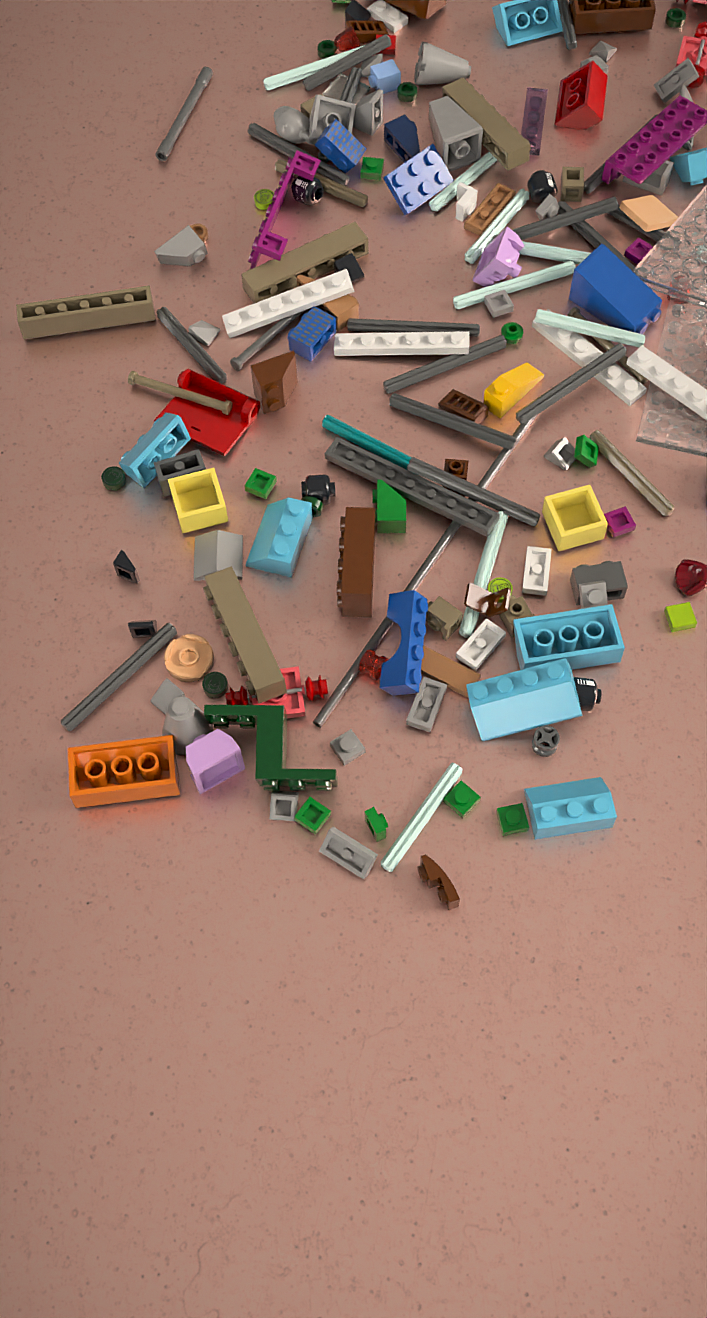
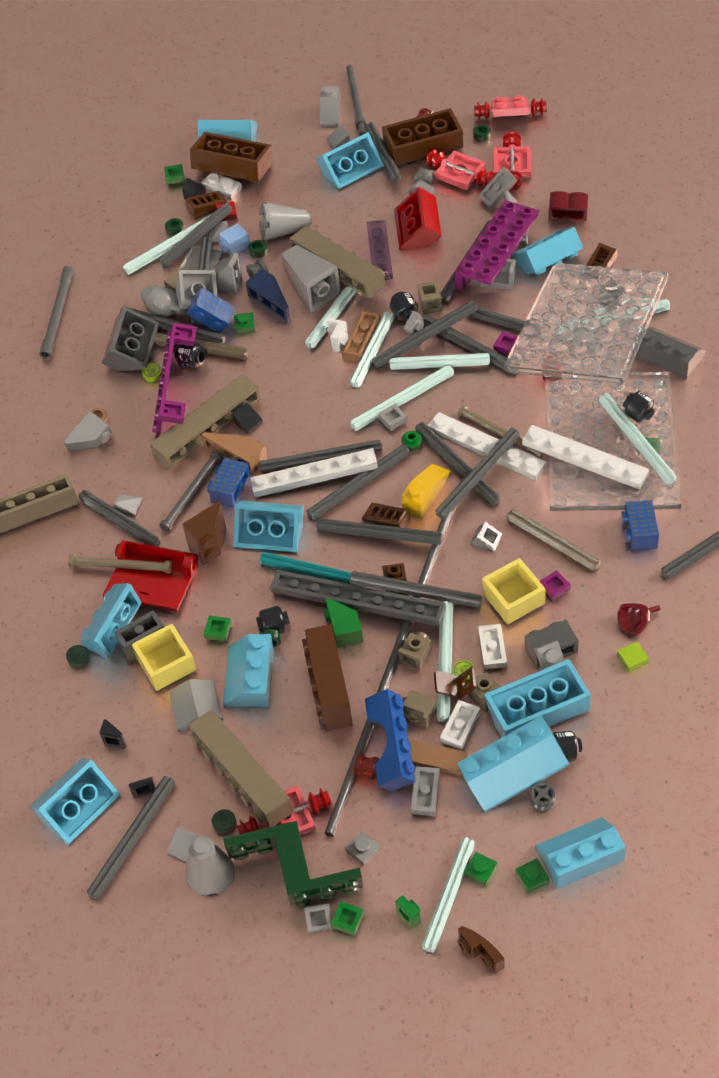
camera: 10 degrees left, 10 degrees down
orange slope [68,735,180,808] -> none
light nougat tile [164,634,214,682] -> none
lavender brick [186,729,245,794] -> none
white plate [222,269,355,338] -> none
light grey plate [319,827,378,879] -> none
clear red tile [334,26,360,52] -> none
plate [383,144,454,216] -> none
lavender brick [472,226,524,287] -> none
light aqua axle [535,309,645,348] -> none
blue slope [569,244,662,334] -> none
green plate [574,435,599,468] -> none
light nougat tile [619,195,680,232] -> none
none -> medium azure slope [29,758,121,844]
none -> dark grey slope [102,306,159,371]
none -> medium azure slope [233,501,304,552]
none -> dark grey wheel [246,259,269,278]
none -> dark tan brick [398,632,432,671]
none -> dark grey axle [415,422,500,506]
none -> coral plate [426,149,495,190]

